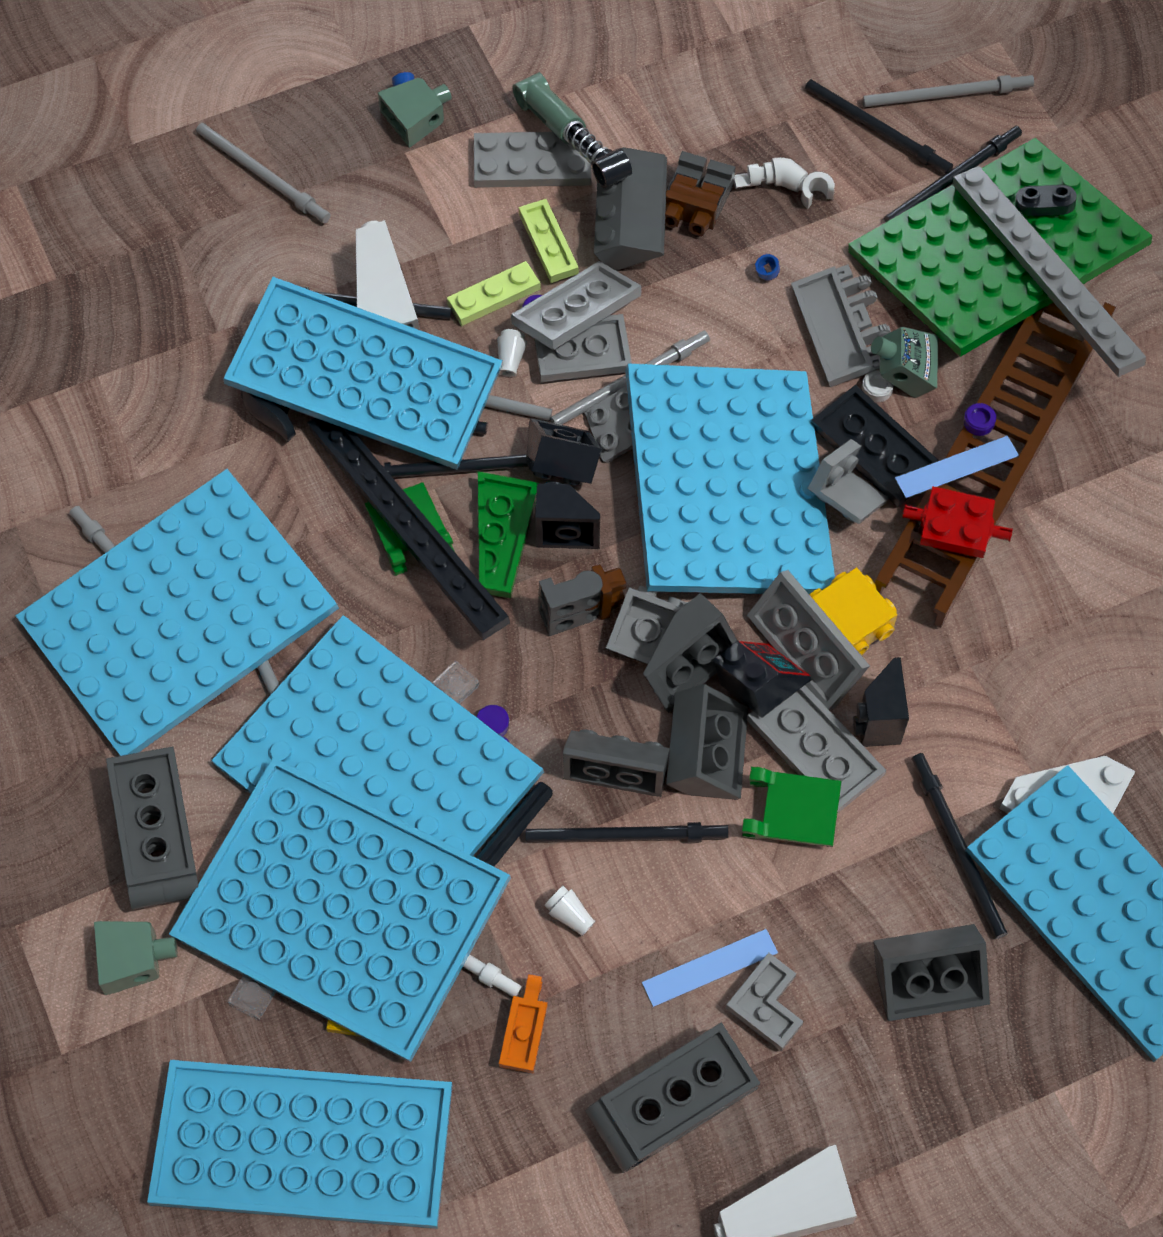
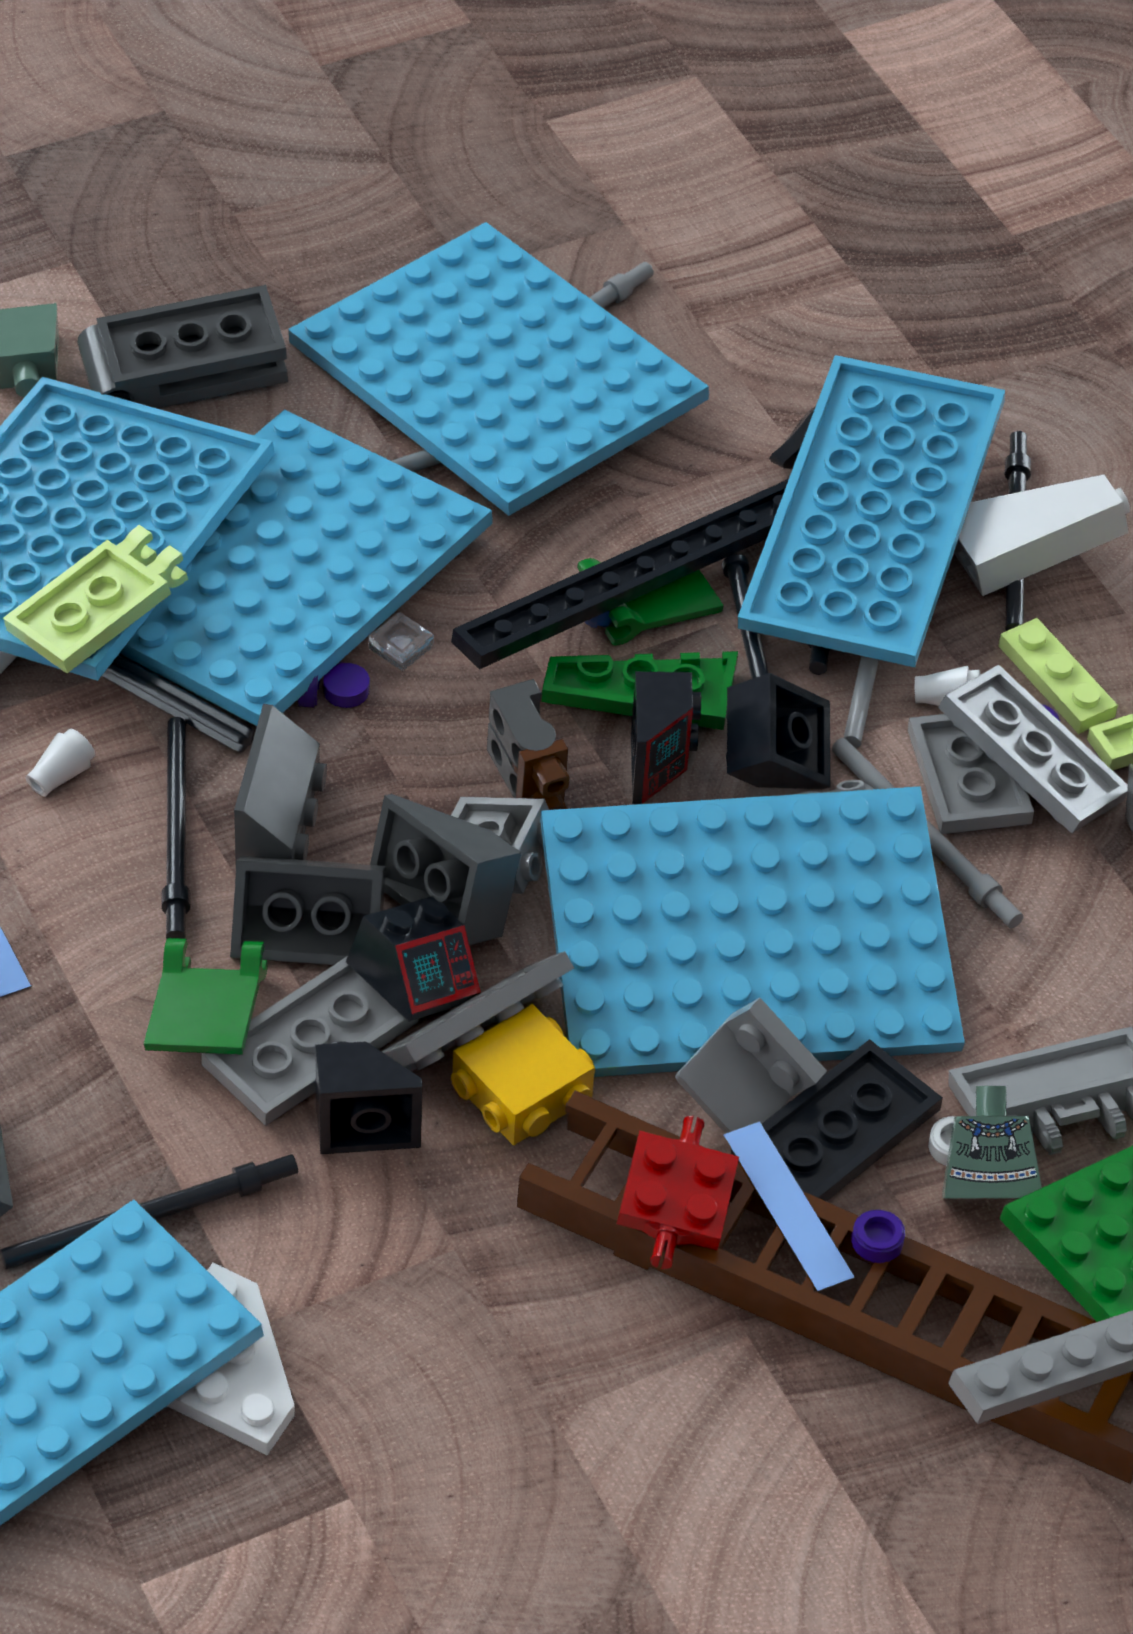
camera: 85 degrees right, 15 degrees down
none -> yellowish green tile [3,525,188,673]

